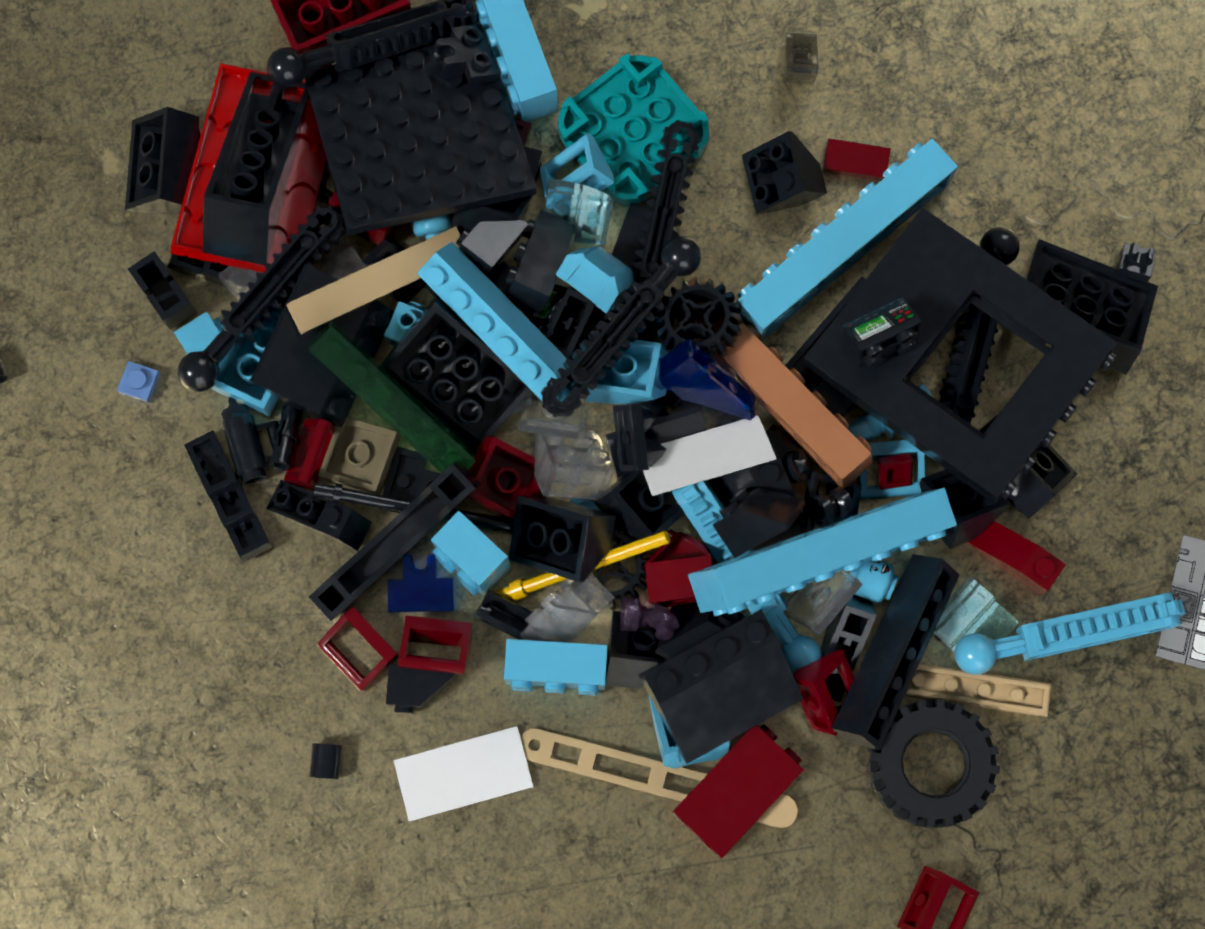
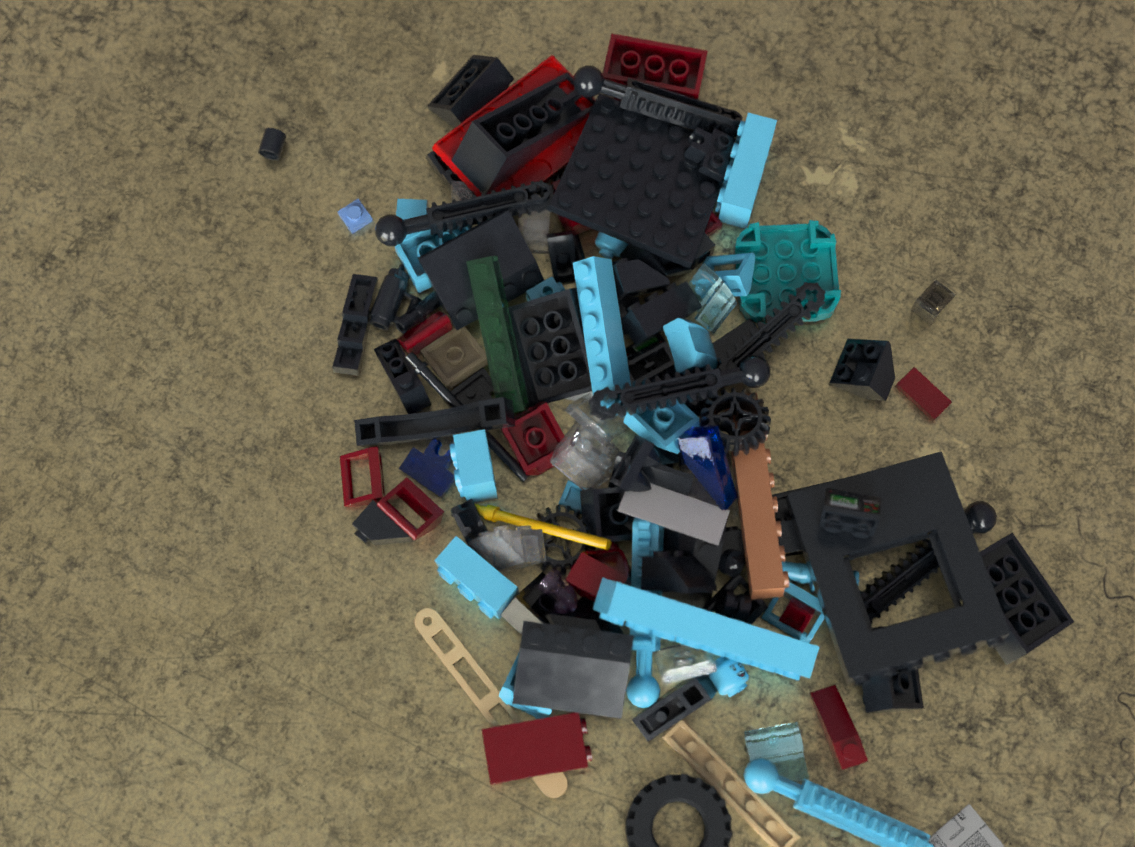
camera: 40 degrees right, 5 degrees down
black piece [128,251,197,330] -> none
tan tile [286,226,460,334] -> none
black beam [309,743,342,779] -> none
white sticker [393,726,533,821] -> none
black slope [509,495,616,582] -> none
medium azure brick [736,138,958,342] -> none
dark red tile [793,650,855,736] -> none
black brick [832,554,960,750] -> none
black slope [919,469,1010,549] -> none
black tile [1116,243,1156,283] -> none

